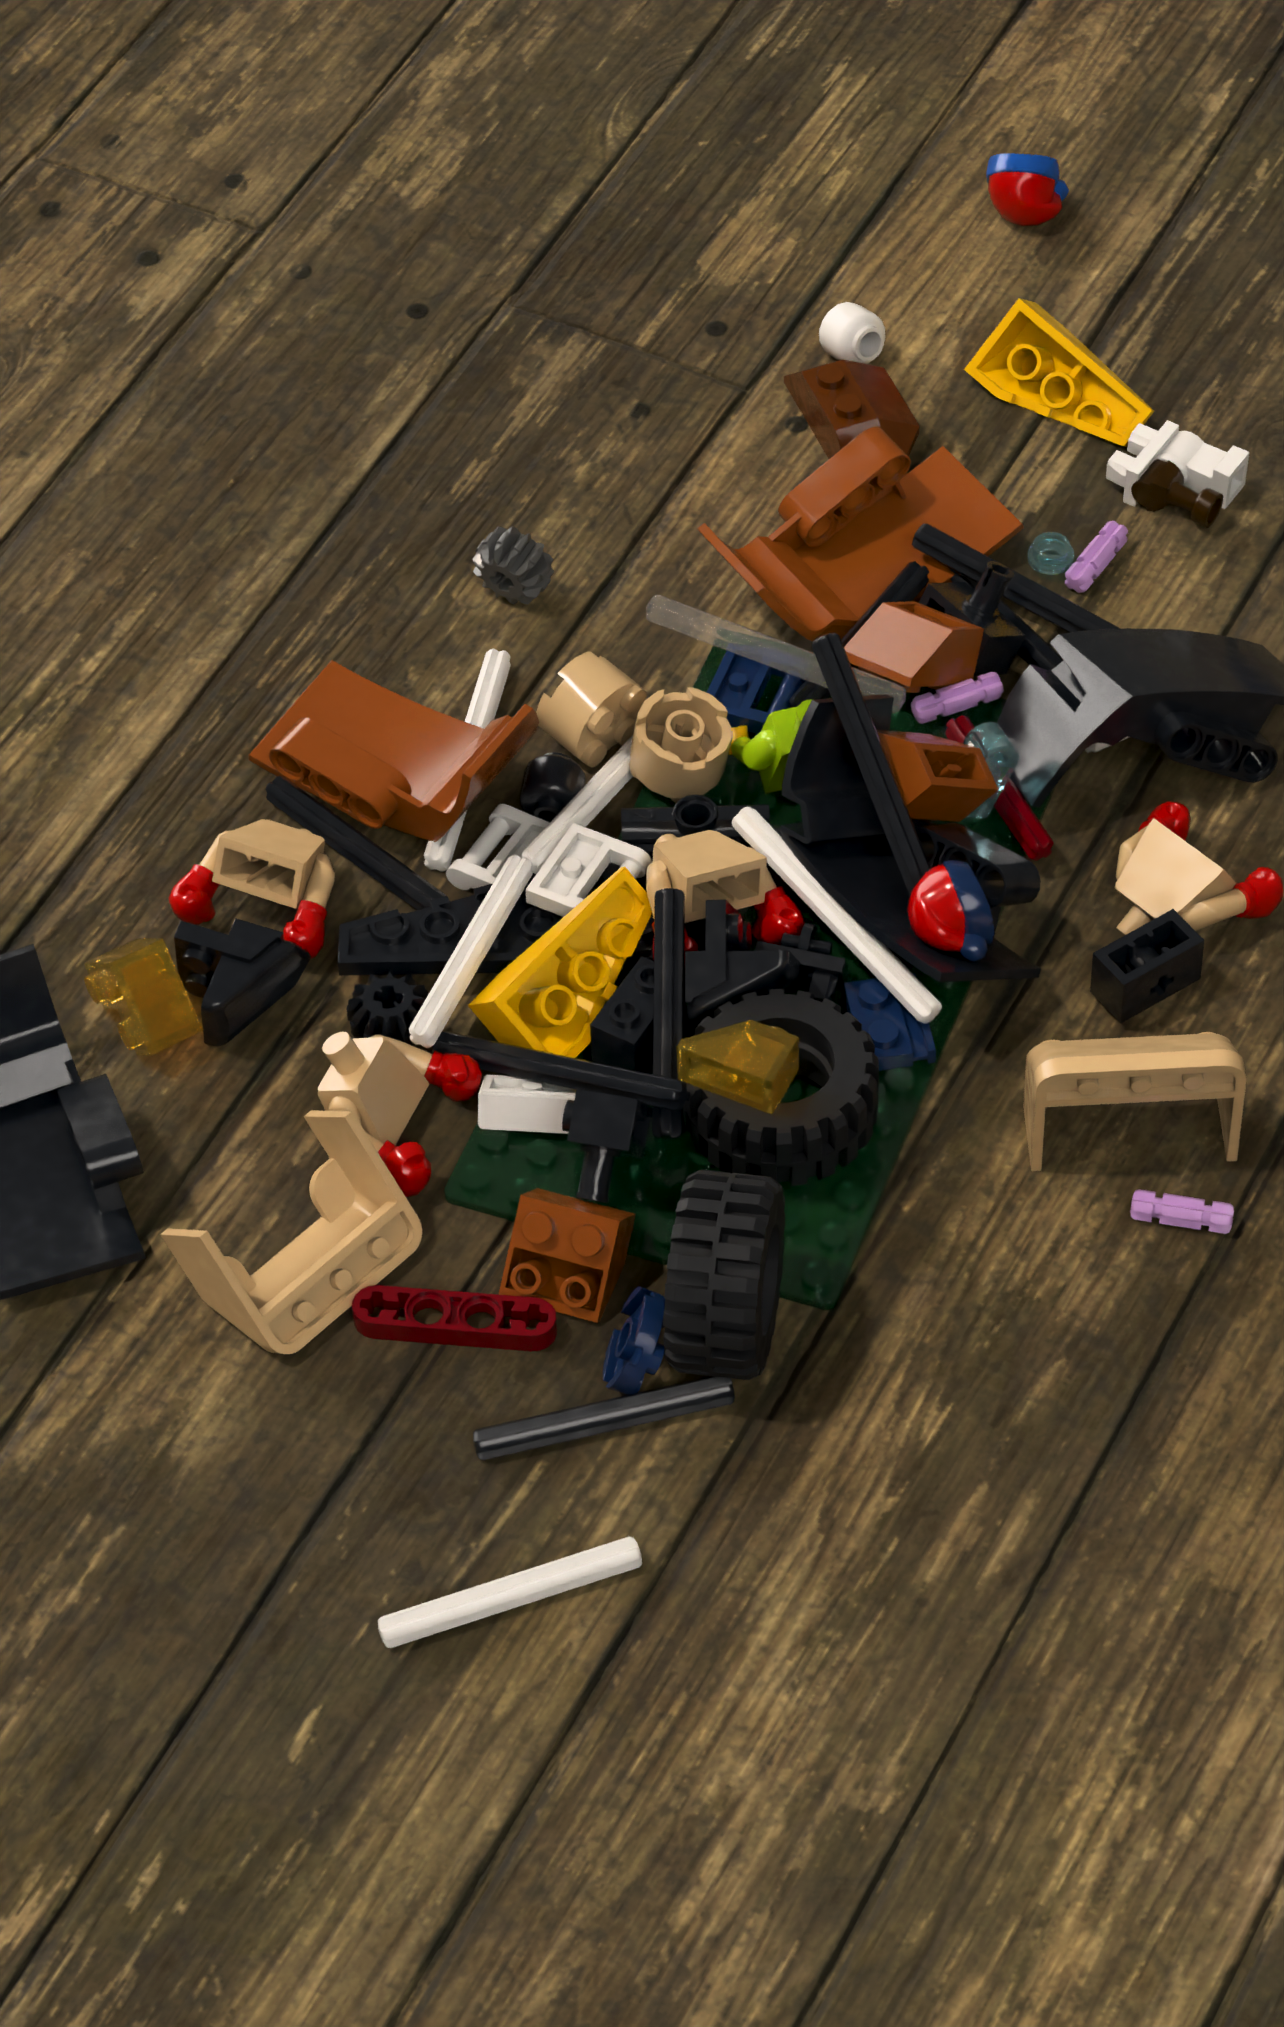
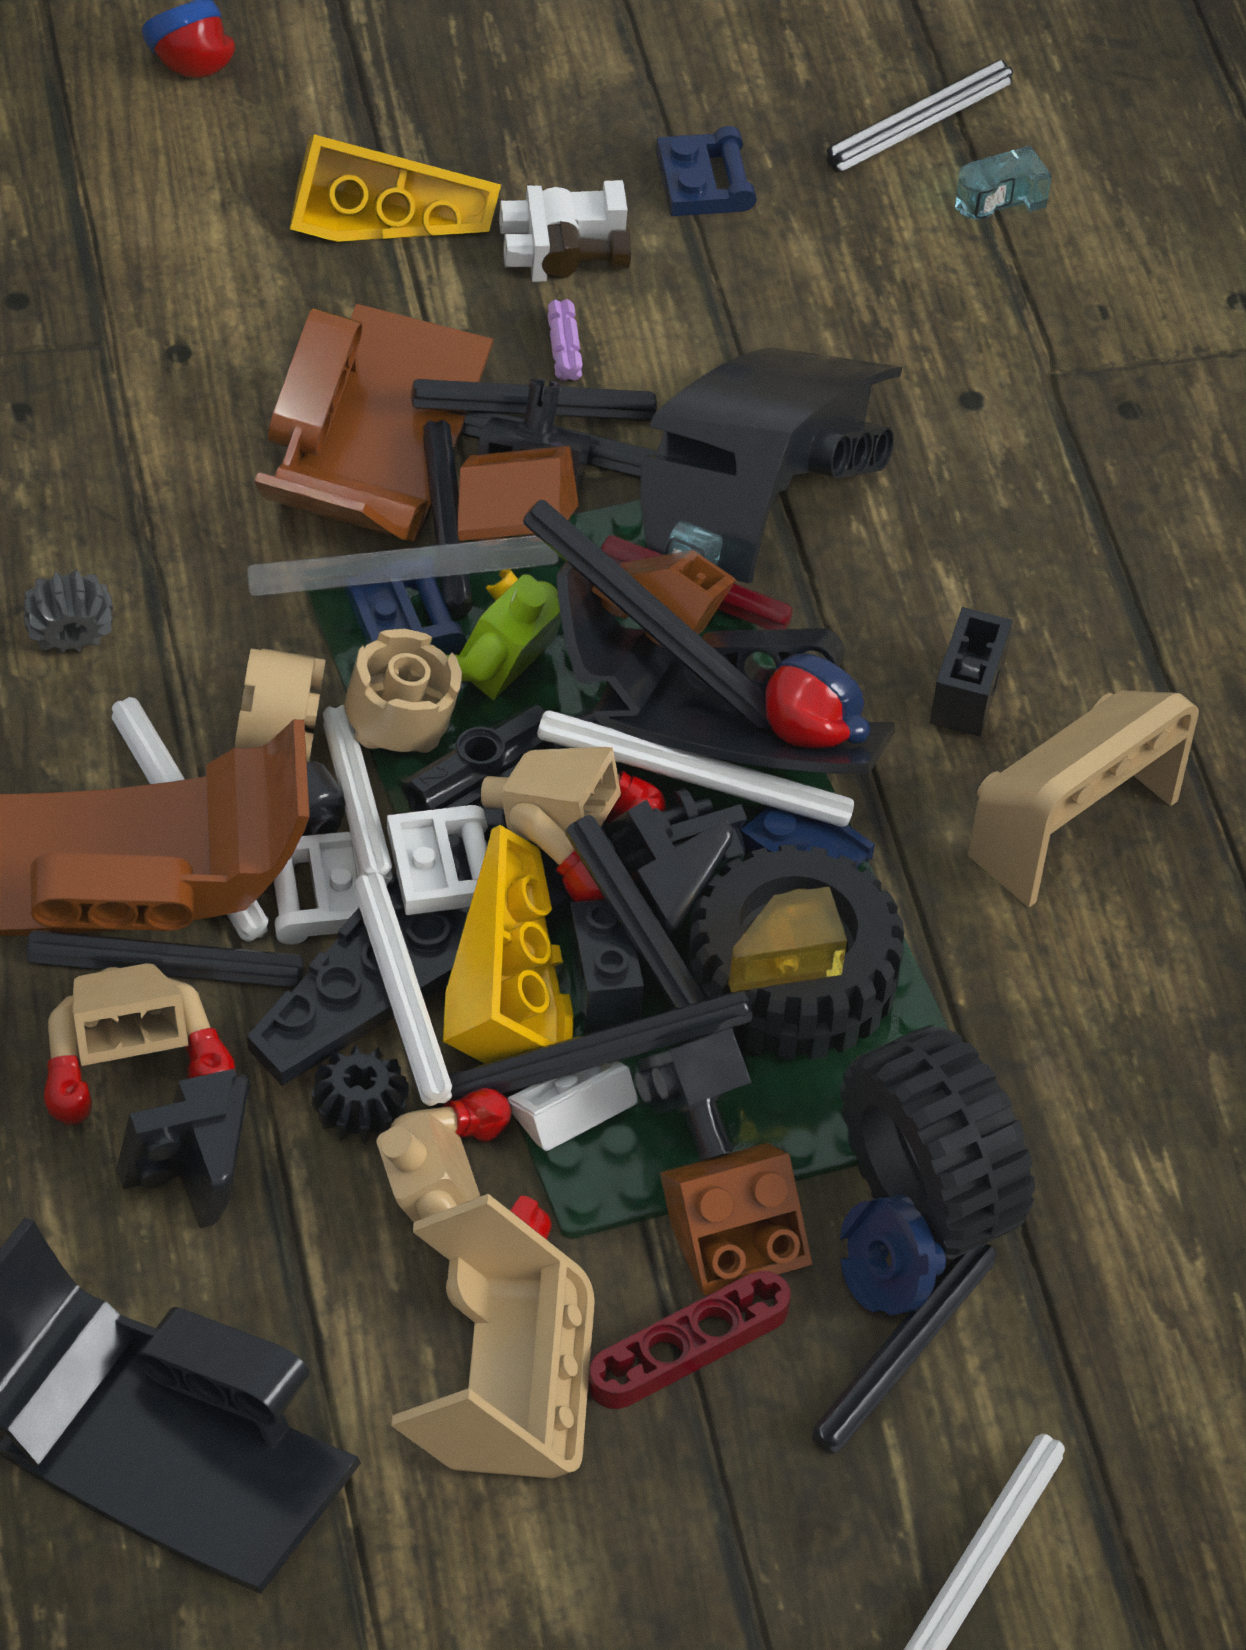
camera: 45 degrees left, 0 degrees up
clear yellow brick [84,938,203,1056] -> none
reddish brown wedge [784,360,920,459] -> none
white head [819,302,885,364] -> none
lavender axle [911,672,1004,724] -> none
clear light blue plate [1027,532,1074,575] -> none
tan torso [1115,801,1283,936] -> none
lavender axle [1130,1189,1234,1234] -> none

